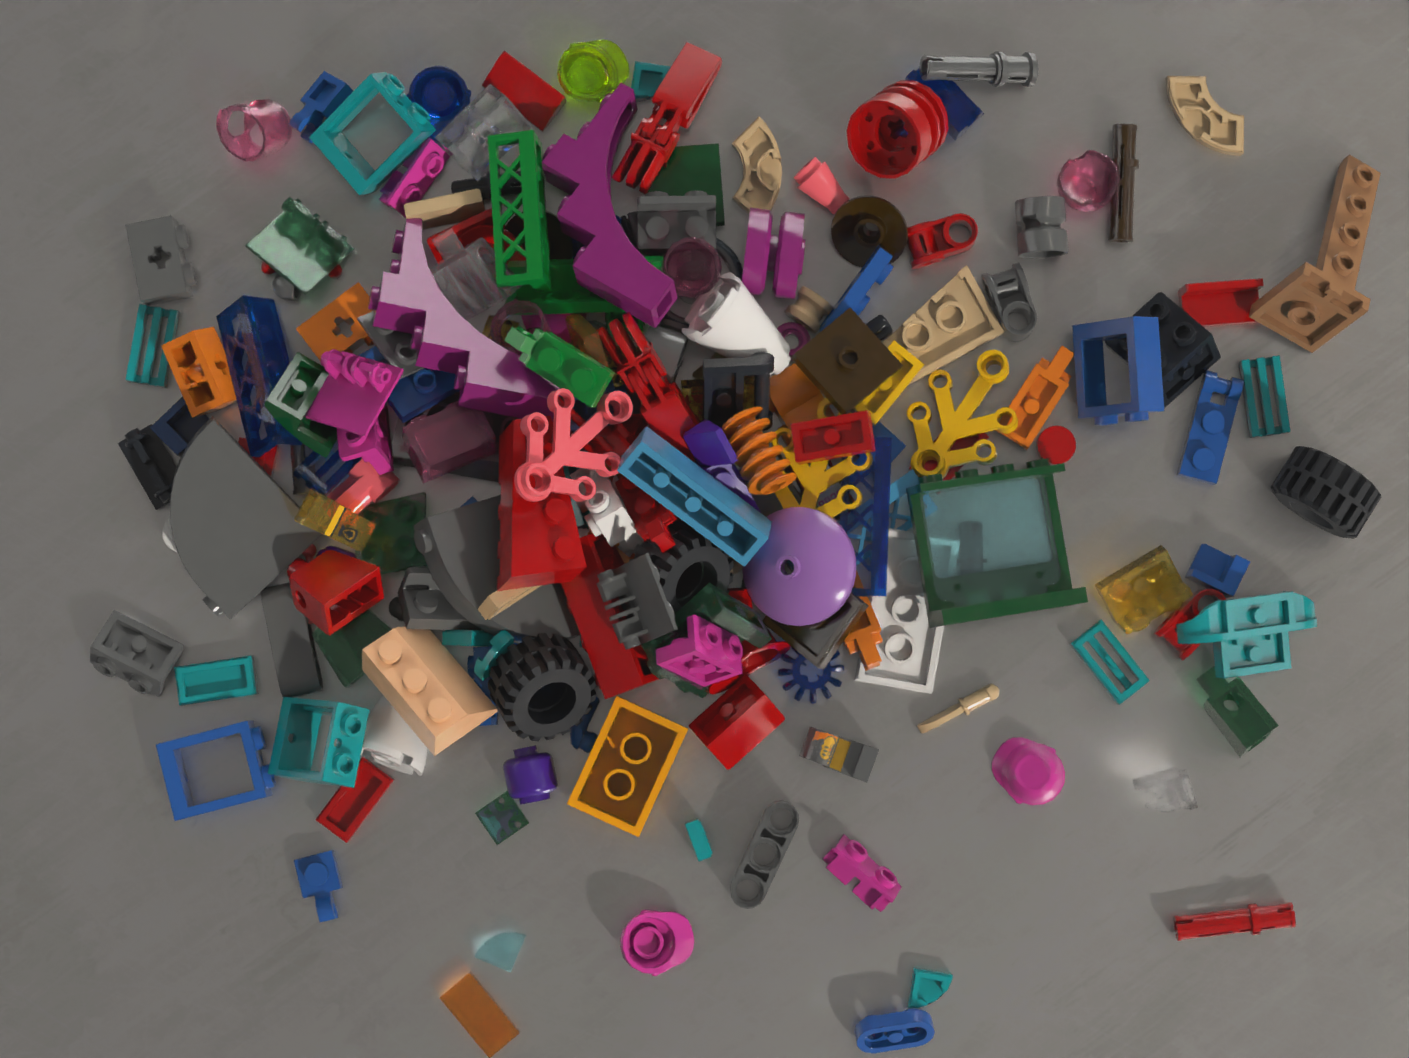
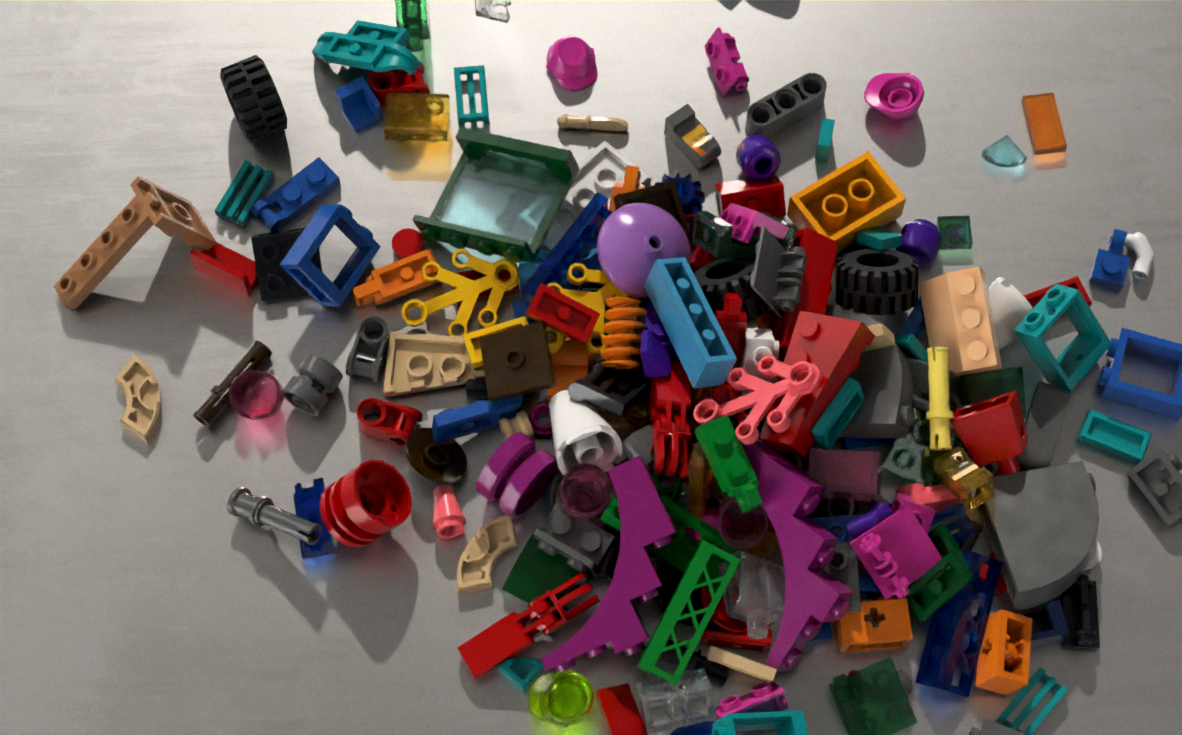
camera: 145 degrees left, 20 degrees down
teal tile [474,630,514,681] -> none
none -> dark purple head [736,134,781,181]
none -> teal tile [811,377,865,451]
none -> dark purple arm [846,502,894,539]
none -> teal tile [856,226,903,251]
none -> light yellow pin [926,347,954,451]
none -> white arm [1124,232,1154,279]

